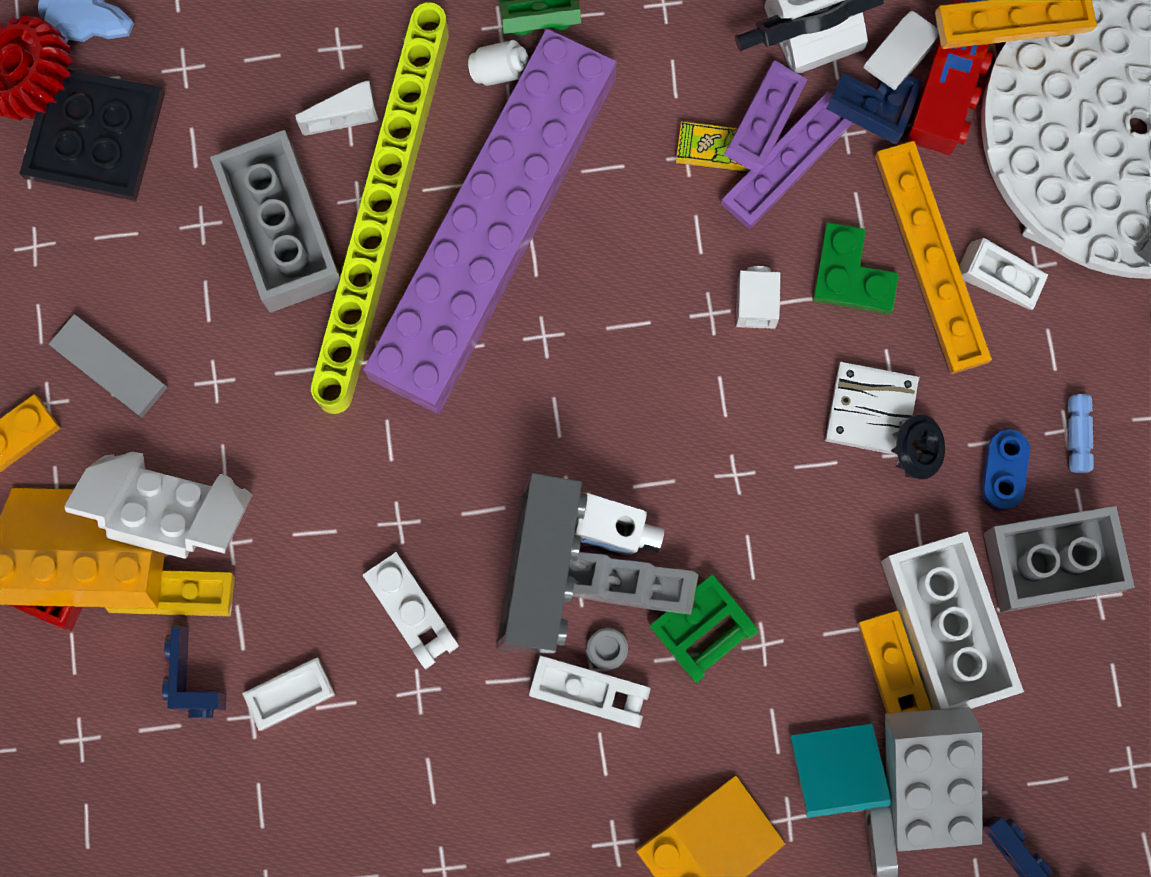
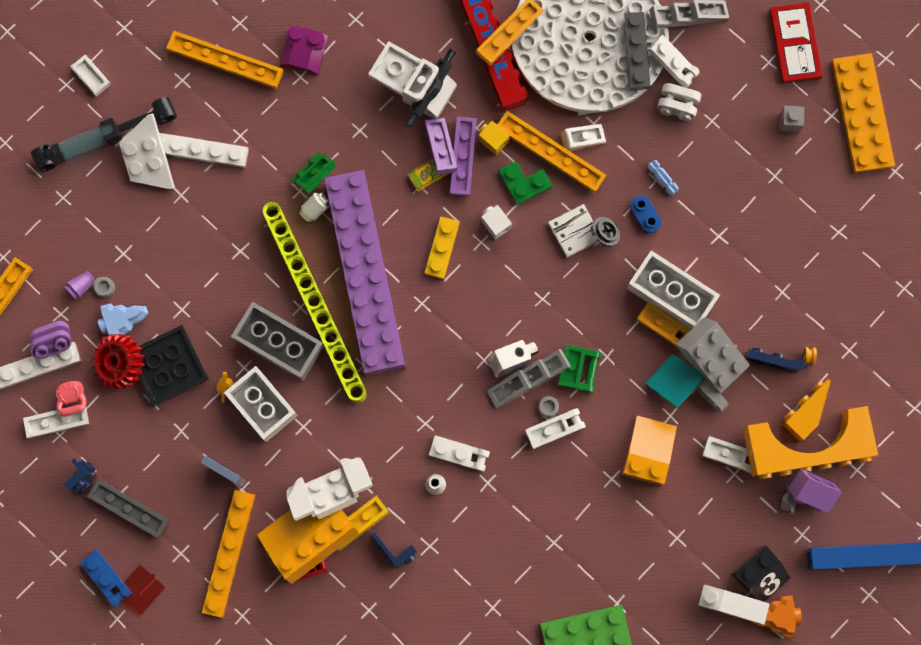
camera: 40 degrees left, 0 degrees up
light grey tile [49,314,168,418] -> none
white tile [242,658,336,731] -> none
white slope [295,80,378,136] -> none
dark grey slope [496,473,588,653] -> none
dark blue plate [826,73,923,144] -> none
white slope [863,11,939,90] -> none
light grey brick [983,506,1135,613] -> none
none -> sand blue tile [201,456,246,487]
none -> light orange piece [216,372,234,403]
none -> white brick [224,366,298,442]
none -> yellow plate [425,216,460,280]
none -> white cone [425,474,446,495]
none -> yellow brick [478,121,510,156]

